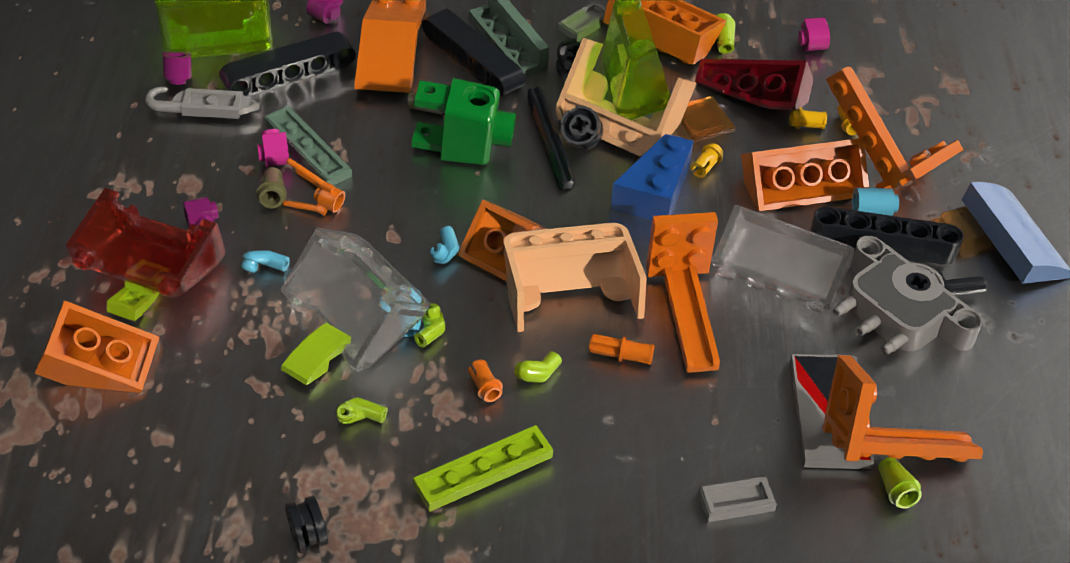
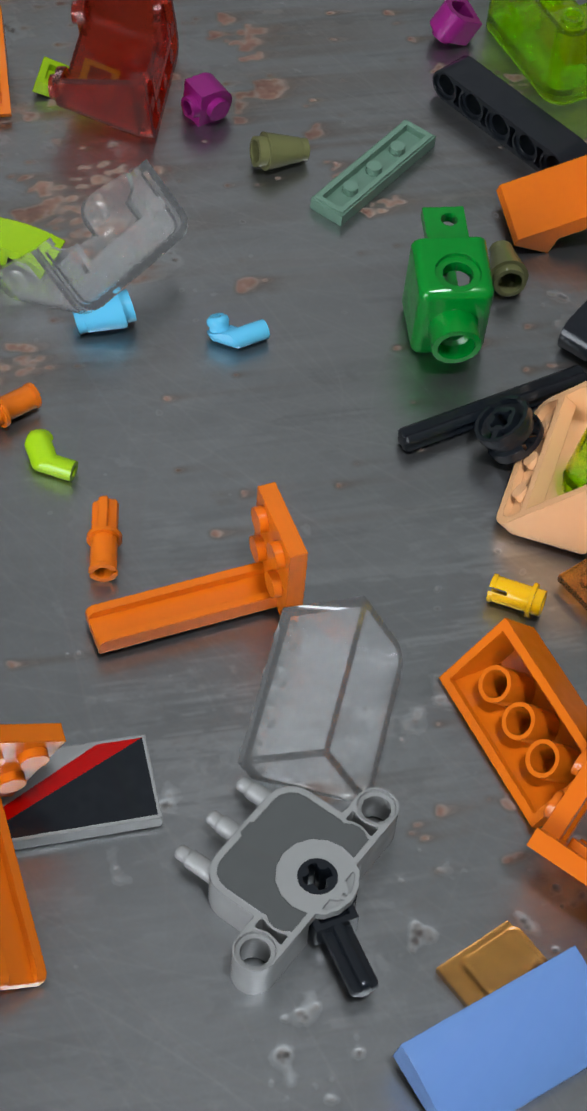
camera: 75 degrees right, 5 degrees up
light grey plate [145,86,259,119] -> none
medium azure arm [241,250,290,273] -> none
dark pink plate [257,129,289,167] -> none
orange plant [282,158,346,216] -> none
lime arm [414,303,445,348] -> none
orange slope [457,200,547,282] -> none
light nougat windscreen [504,223,647,332] -> none
blue wedge [610,134,694,220] -> none
black beam [809,206,964,265] -> none
medium azure brick [852,188,899,216] -> none

